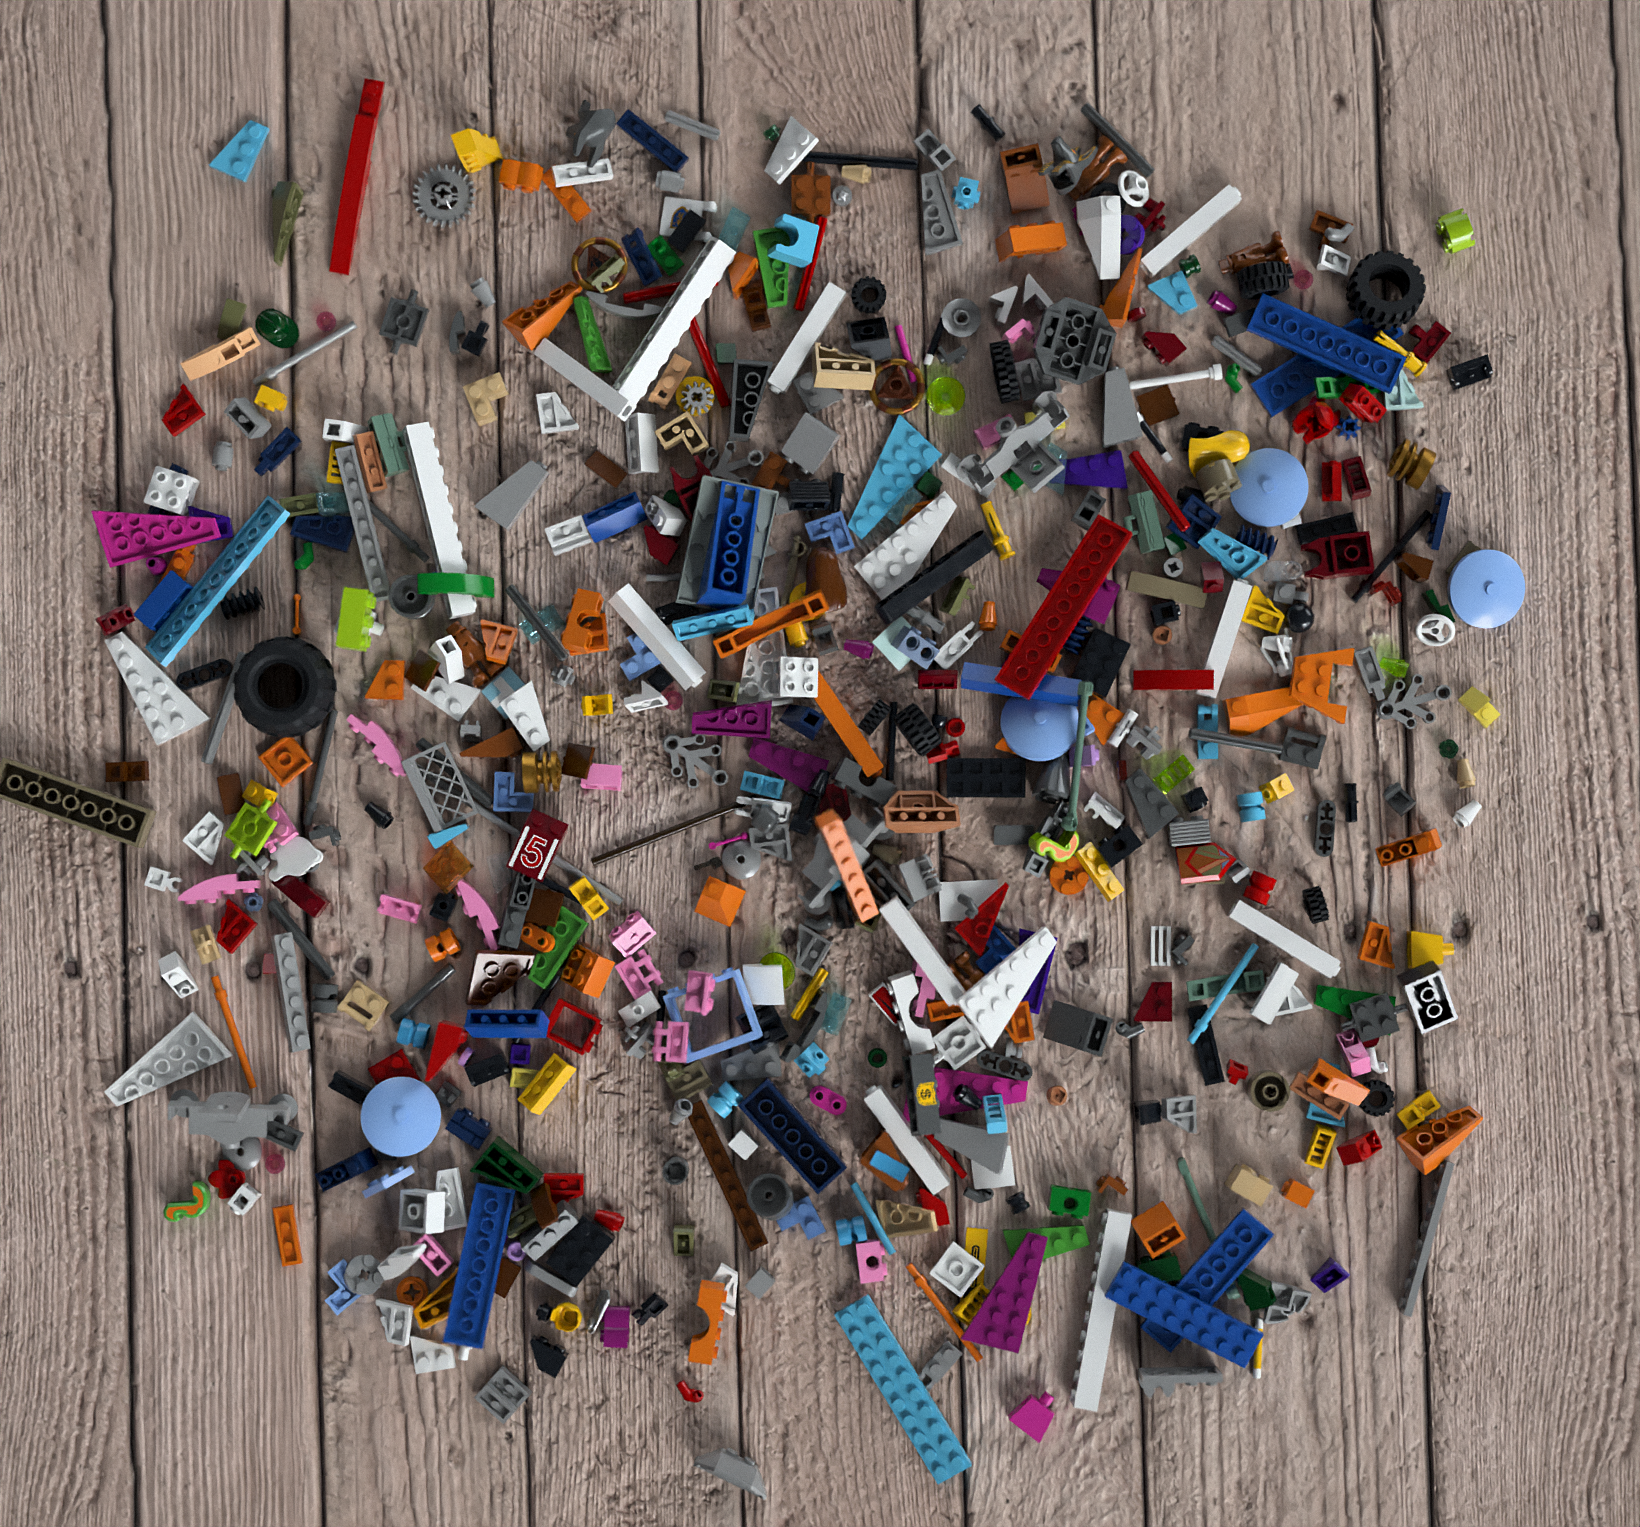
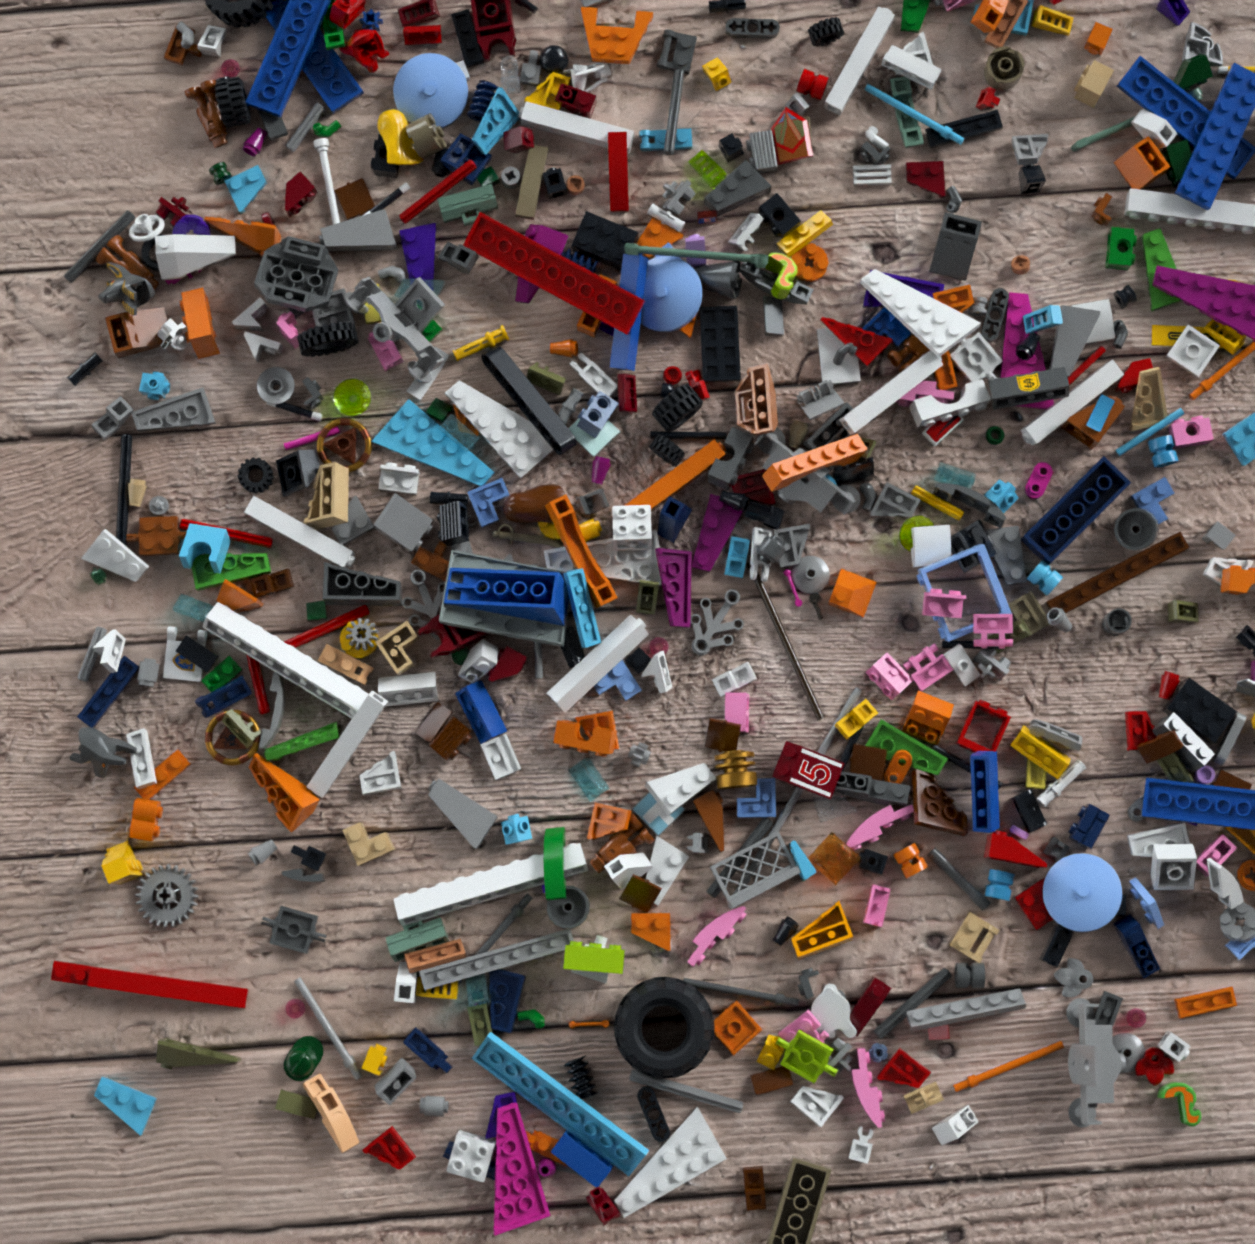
camera: 90 degrees left, 5 degrees down
white wing [104,1012,233,1106] -> none
dark green wedge [470,1136,544,1194] -> none
dark grey axle [505,584,568,662] -> none
dark purple tile [510,1043,531,1065] -> none
yellow bracket [581,694,613,716] -> none
white panel [728,1128,759,1160] -> none
white brick [1139,184,1242,279] -> none
orange wedge [1222,687,1303,737] -> none
medium azure wheel [1236,791,1266,822] -> none
none -> white slope [93,629,126,673]
none -> white hips [157,318,188,351]
none -> light grey arm [378,266,406,283]
none -> white bracket [378,462,420,495]
none -> reddish brown brick [429,716,472,761]
none -> medium azure brick [501,814,532,845]
none -> dark red slope [555,83,597,119]
none -> white slope [712,662,757,697]
none -> light orange wedge [791,901,853,960]
none -> white arm [865,126,889,151]
none -> light grey hinge [1029,719,1082,751]
none -> white pin [1036,759,1086,808]
none -> light grey plate [1054,958,1094,997]
none -> white slope [1131,109,1177,149]

